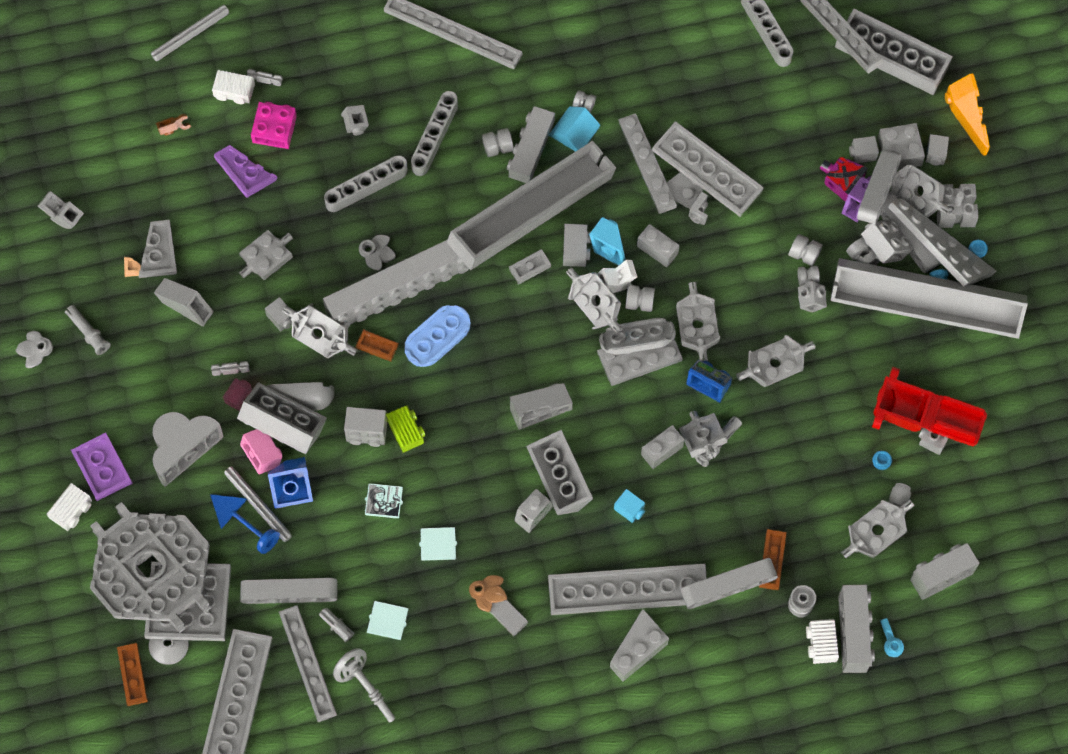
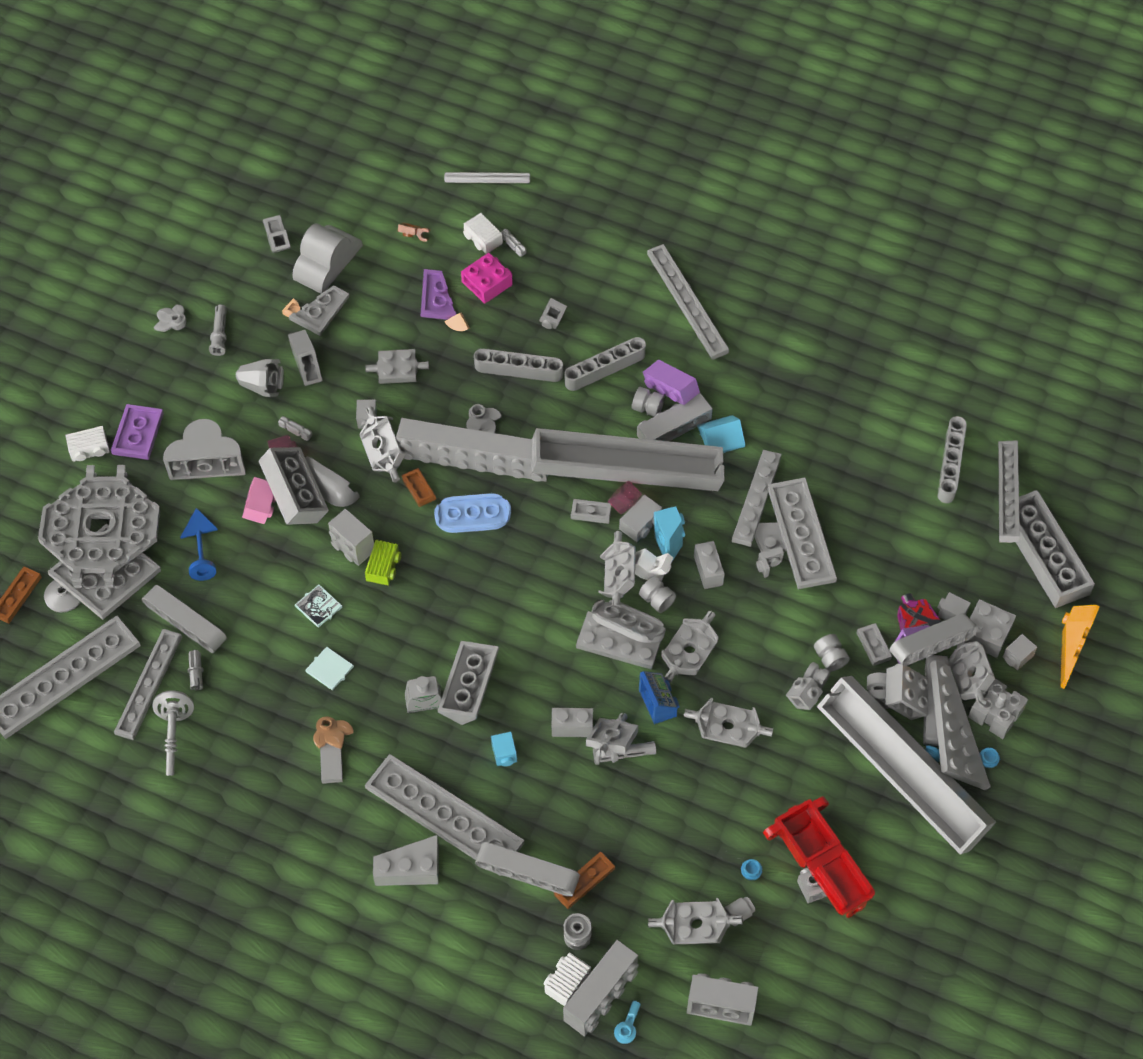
camera: 40 degrees right, 10 degrees down
light grey axle [224,466,292,542] -> none
blue slope [268,457,313,509] -> none
light aqua piece [367,601,408,640] -> none
light grey wedge [510,383,573,430] -> none
light grey wheel [573,90,596,113] -> none
none -> light grey cone [236,359,284,397]
none -> light grey brick [292,223,363,294]
none -> light nougat tile [445,312,470,331]
none -> clear pink brick [607,481,642,514]
none -> medium lavender brick [643,360,700,405]
none -> light grey plate [857,623,892,666]

